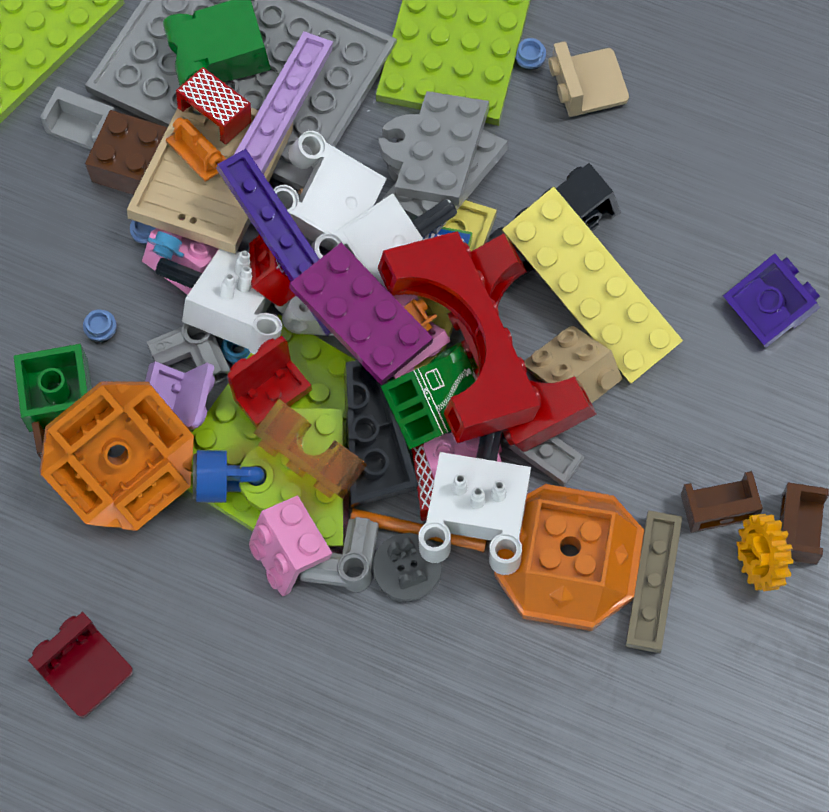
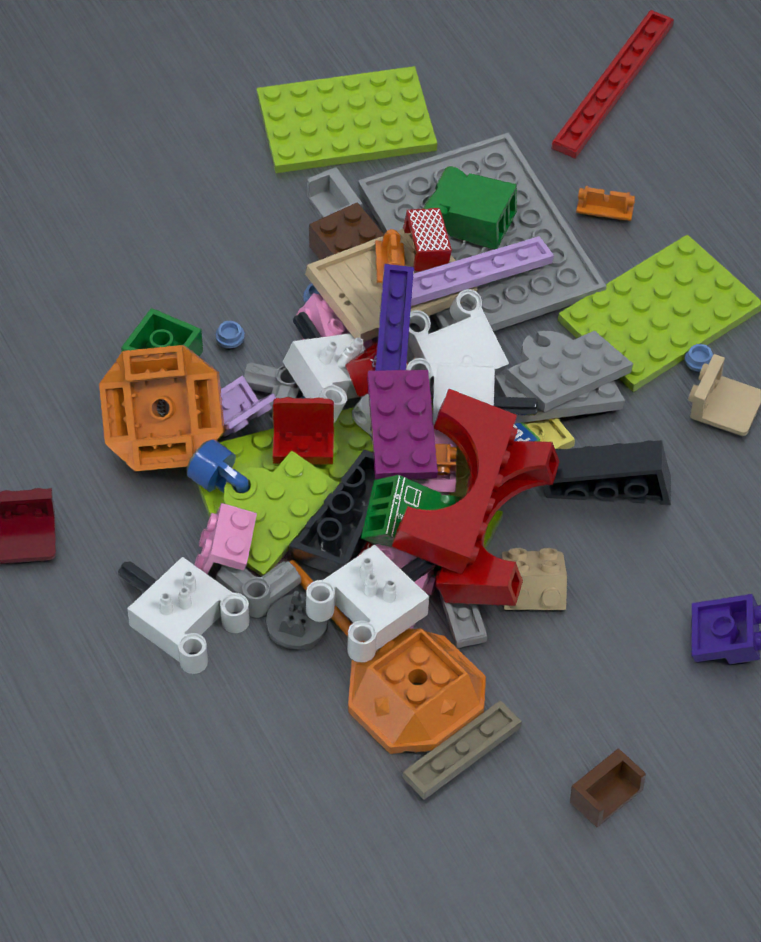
camera: 35 degrees right, 15 degrees down
dark azure plate [147,231,184,260] -> none
clear orange arch [254,399,367,499] -> none
light yellow plate [502,187,683,384] -> none
reddish brown panel [681,471,763,533] -> none
light orange gear [736,514,793,592] -> none
none -> white piece [118,557,250,674]

